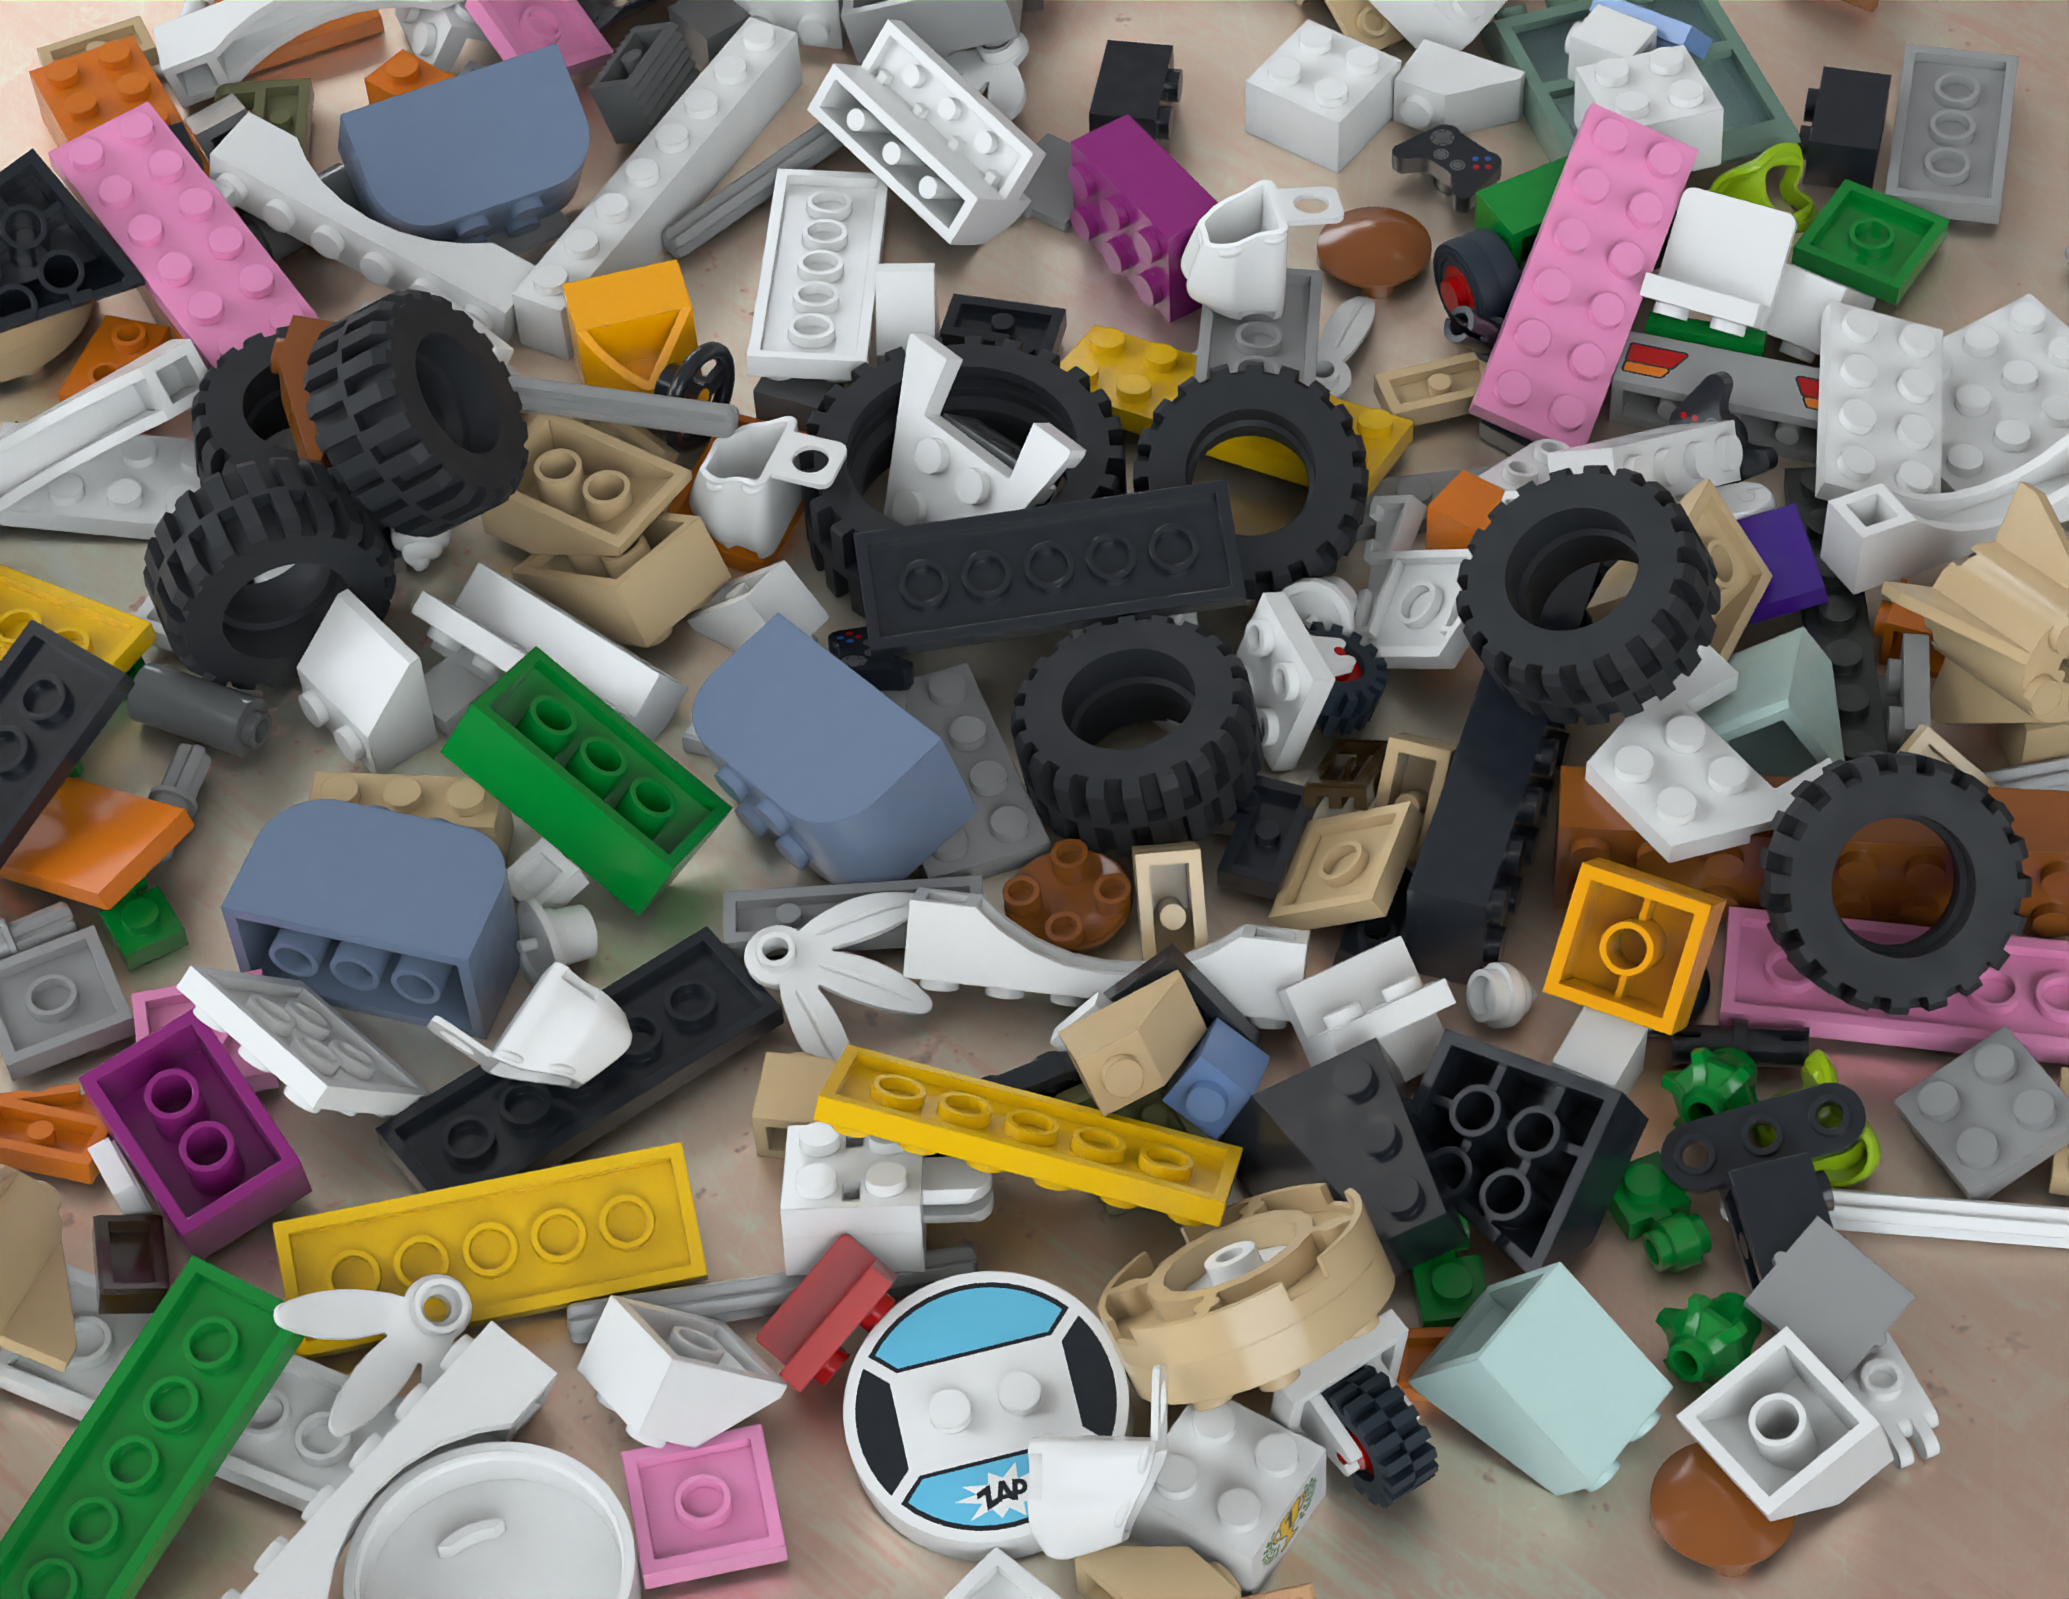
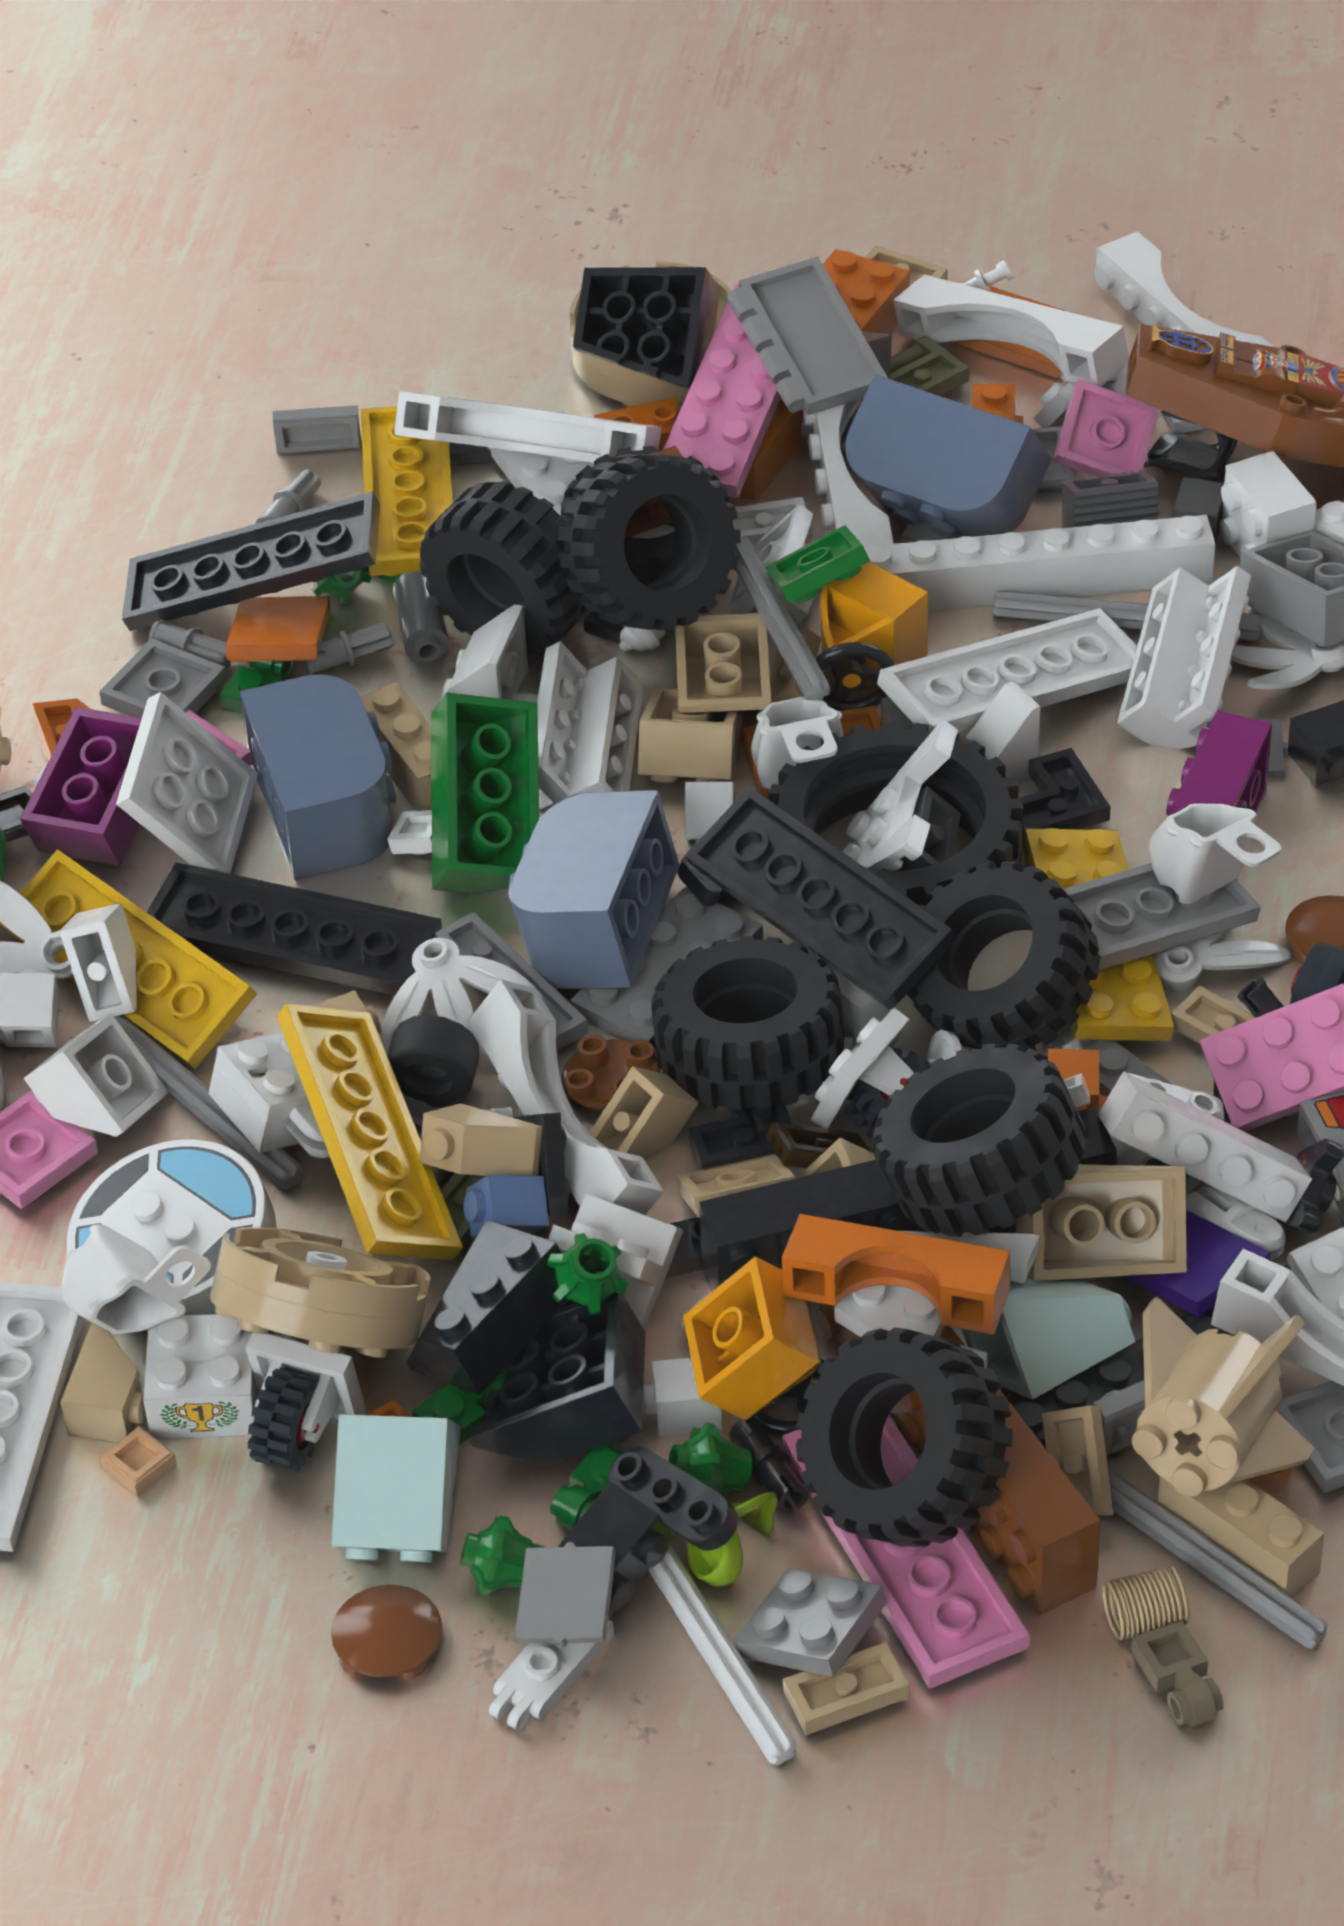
camera: 55 degrees right, 5 degrees down
white piece [427,962,633,1089] -> none
white piece [516,897,598,987] -> none
red bracket [756,1233,898,1393] -> none
white slope [1676,1326,1894,1522] -> none
none -> white slope [59,903,137,1022]
none -> black tyre [387,1015,479,1106]
none -> green rock [546,1233,628,1315]
none -> light grey hinge [726,256,888,415]
none -> green plate [765,525,870,603]
none -> orange arch [782,1214,1010,1334]

